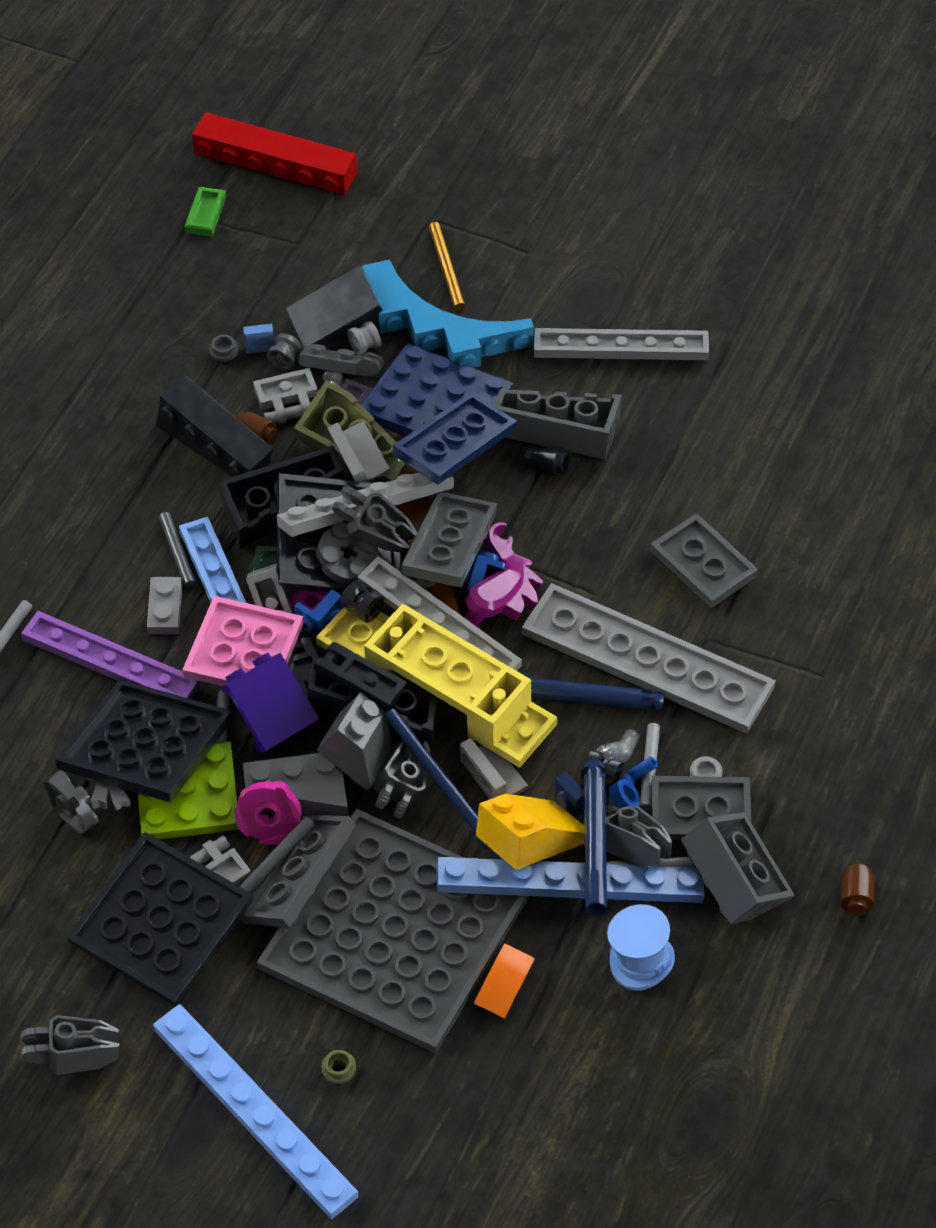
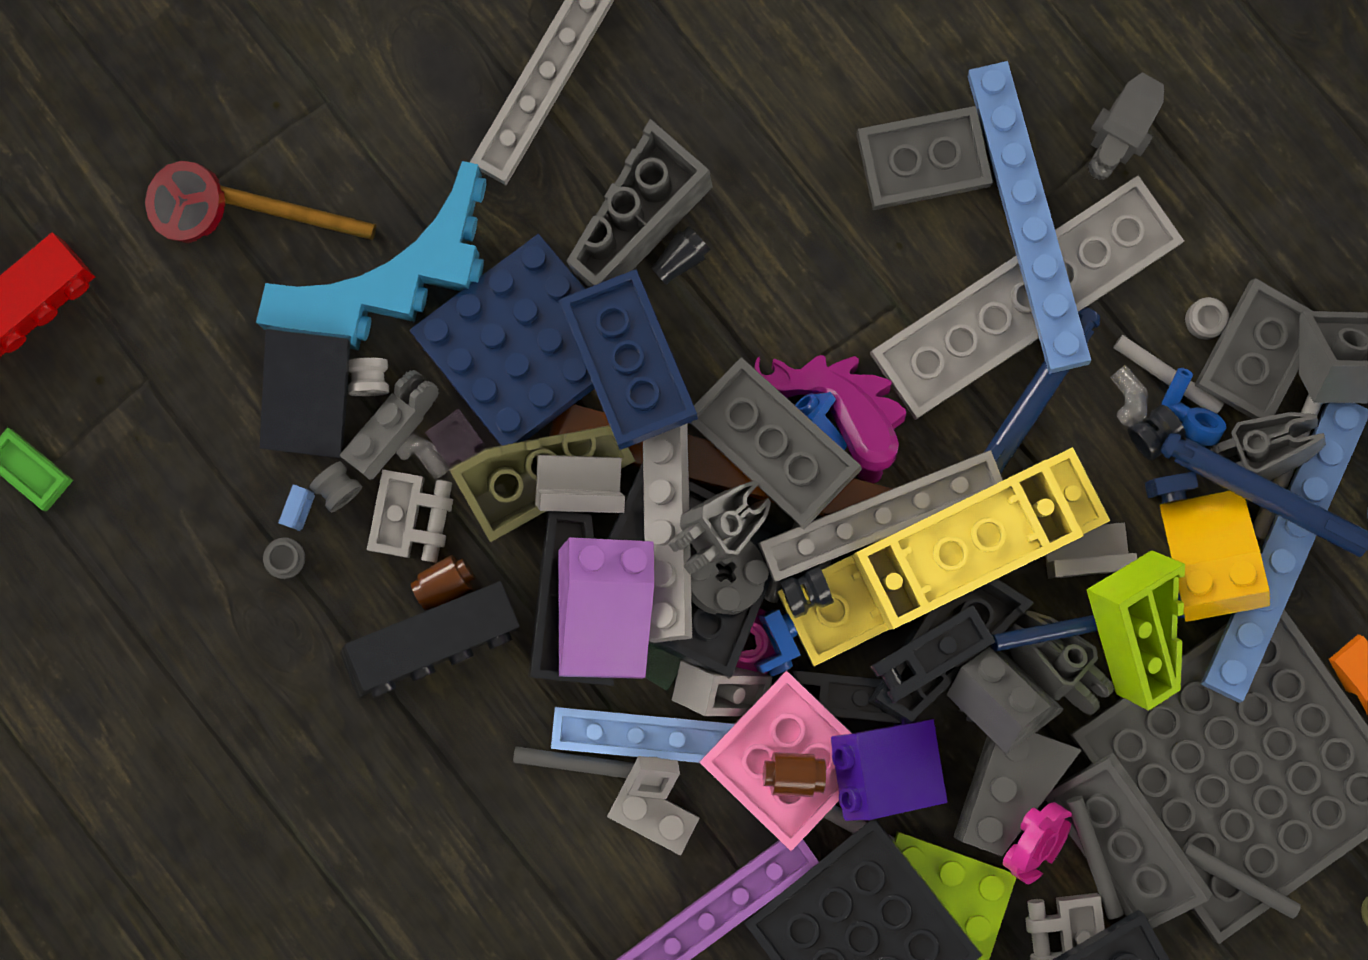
camera: 65 degrees left, 30 degrees up
none -> dark red tile [145,161,226,243]
none -> medium lavender slope [559,538,654,679]
none -> light grey plate [625,756,680,799]
none -> reddish brown brick [763,752,826,797]
none -> medium blue plate [967,61,1091,374]
none -> lime wedge [1086,550,1185,711]
none -> dark grey hinge [1088,72,1164,180]
none -> dark grey bar [1181,842,1301,919]

